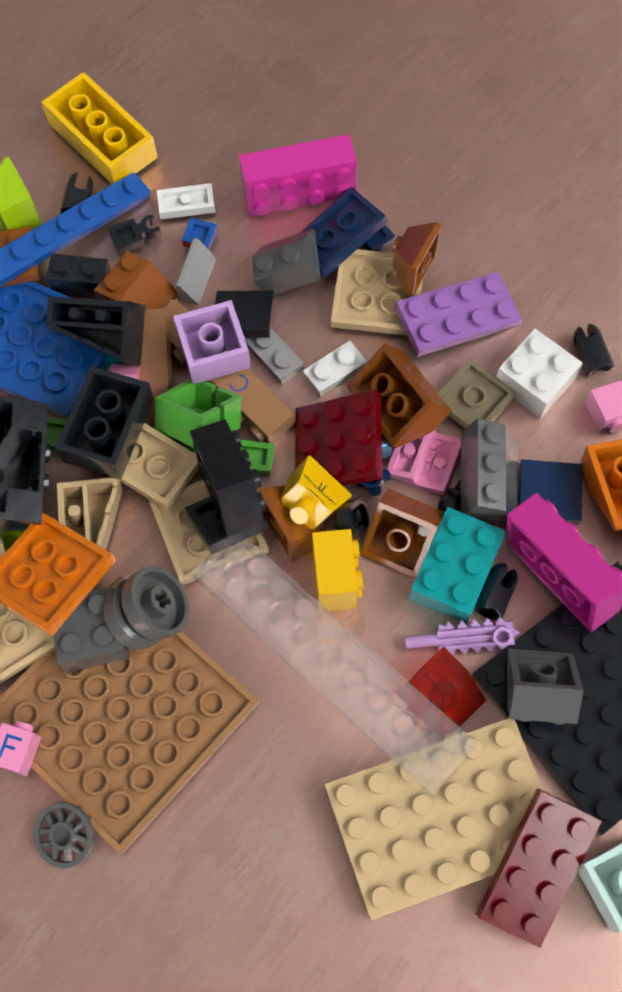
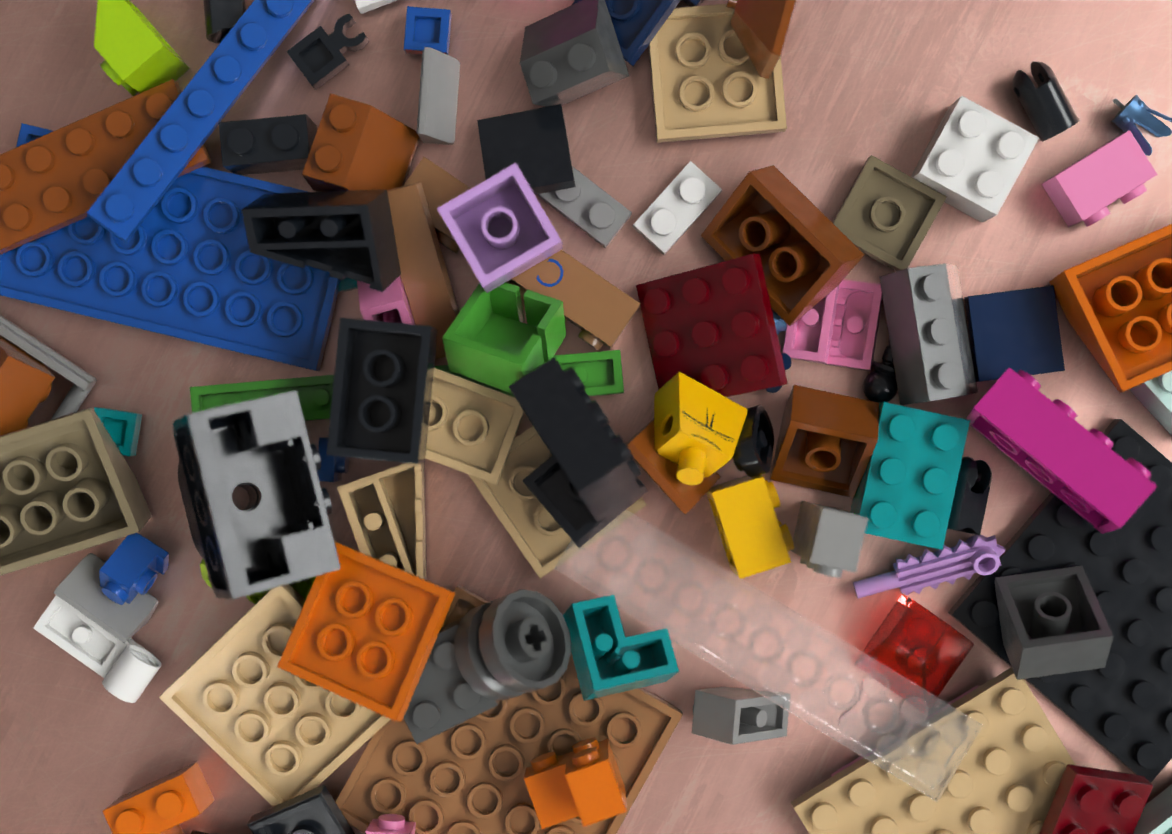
camera: 10 degrees left, 20 degrees up
medium lavender plate [394,271,522,357] -> none
none -> dark blue plate [317,437,350,482]
none -> orange brick [524,737,627,829]
none -> teal brick [563,595,679,701]
none -> light grey slope [692,687,790,745]
none -> light grey brick [791,501,868,578]

